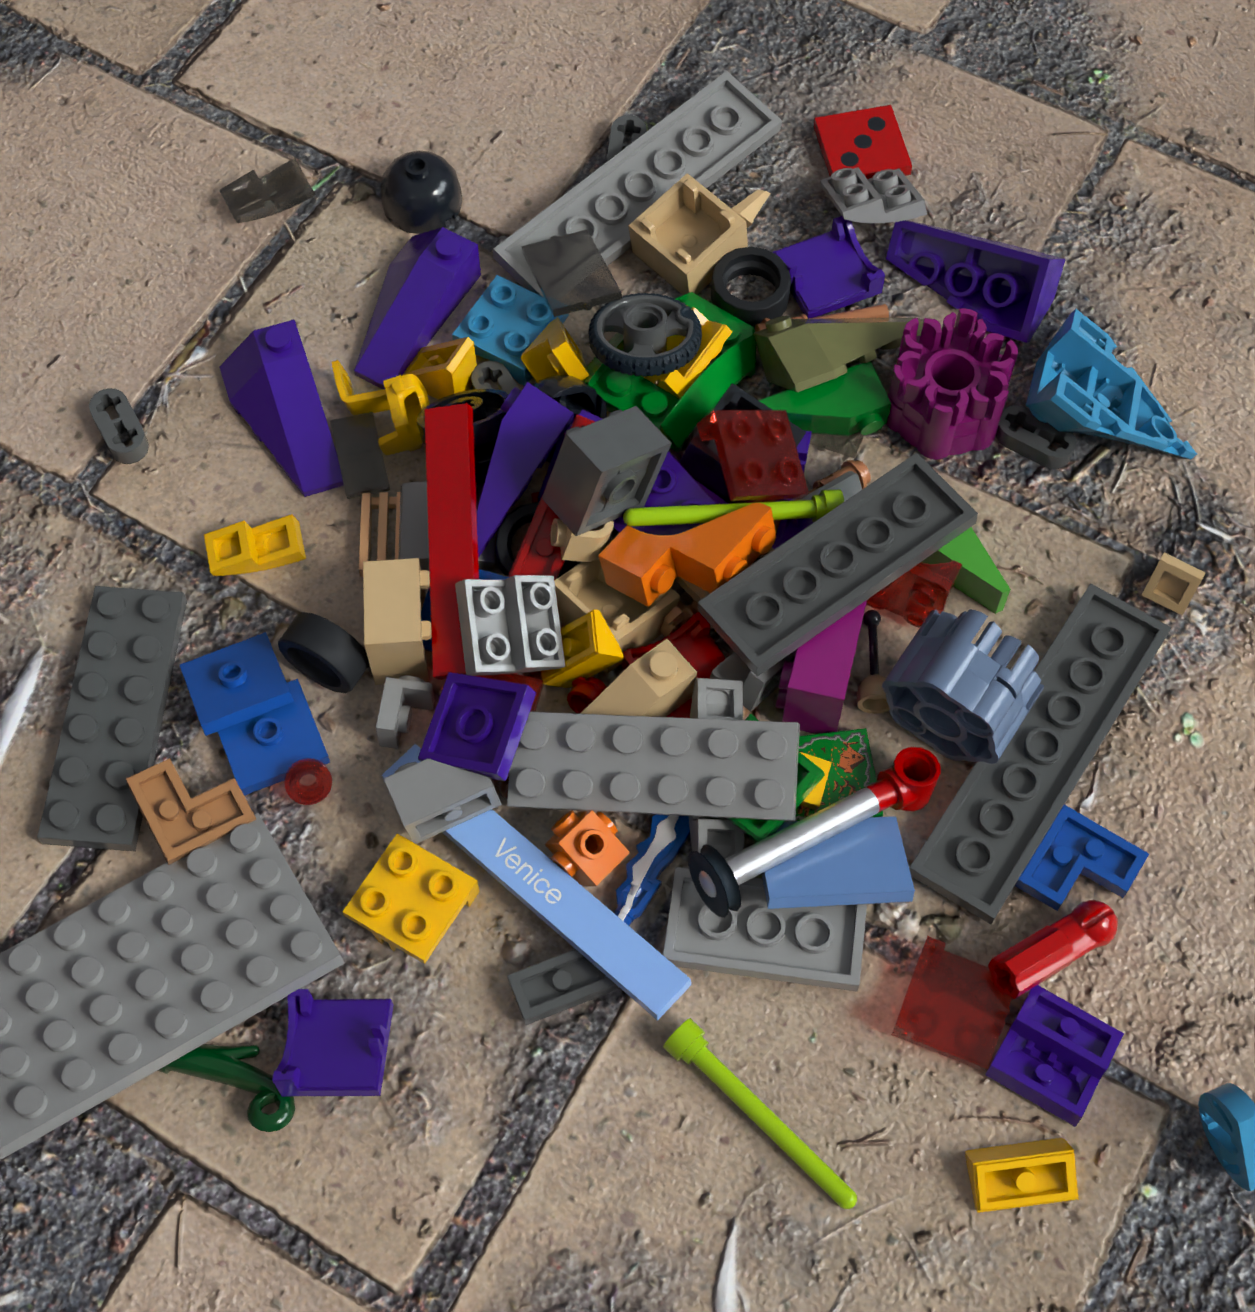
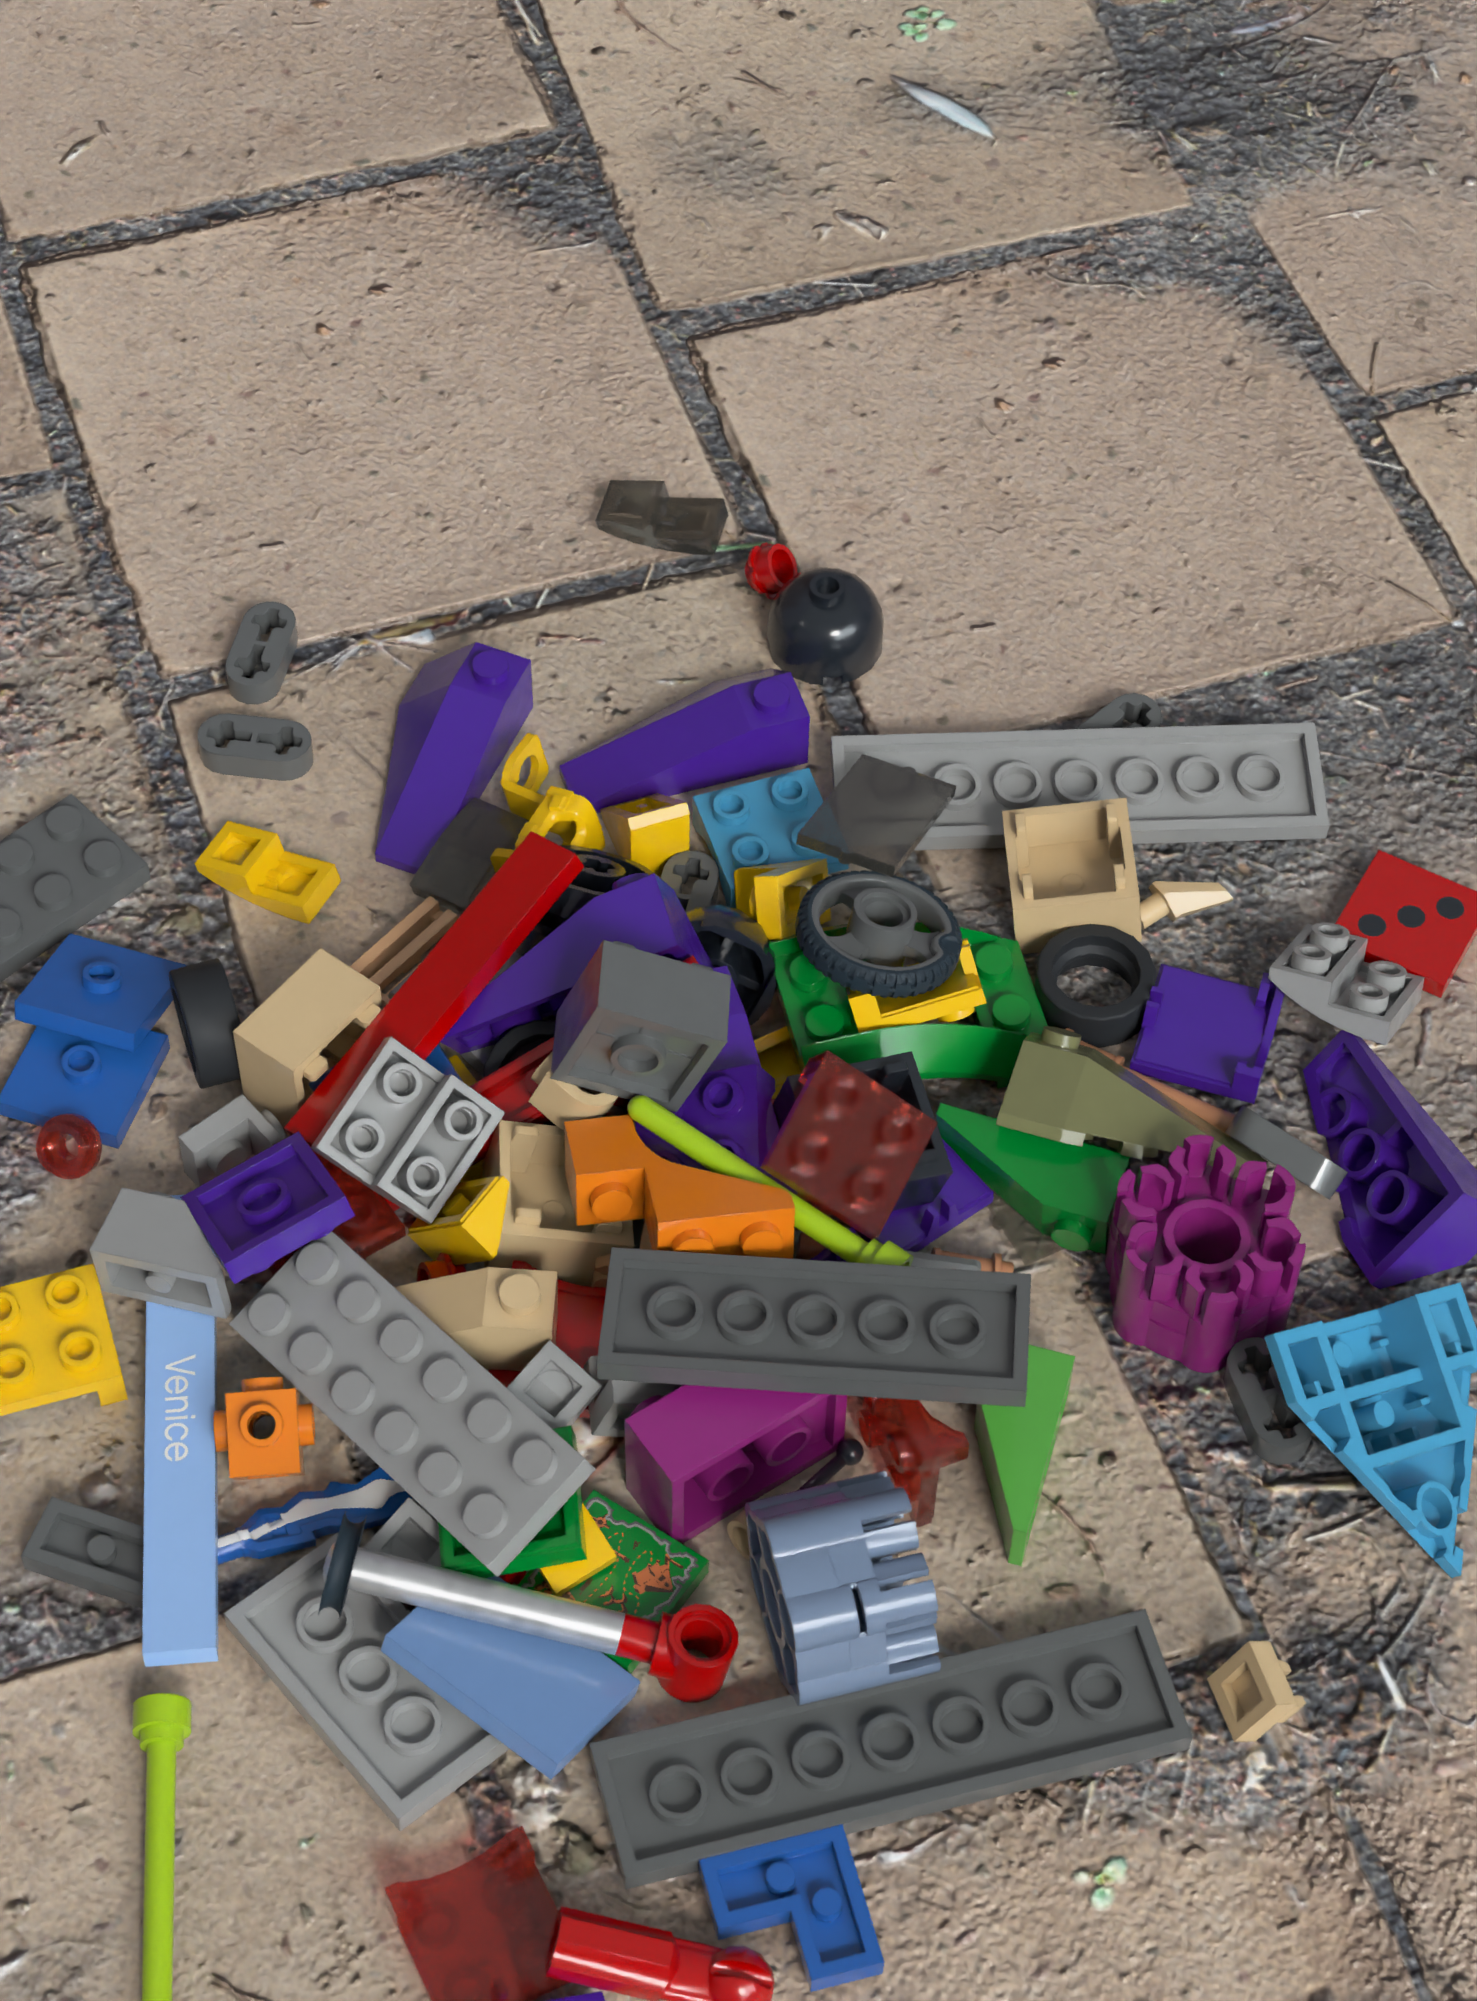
camera: 40 degrees right, 10 degrees down
none -> dark grey beam [198,713,313,781]
none -> red plate [745,542,798,600]
none -> dark grey beam [1225,1105,1348,1200]

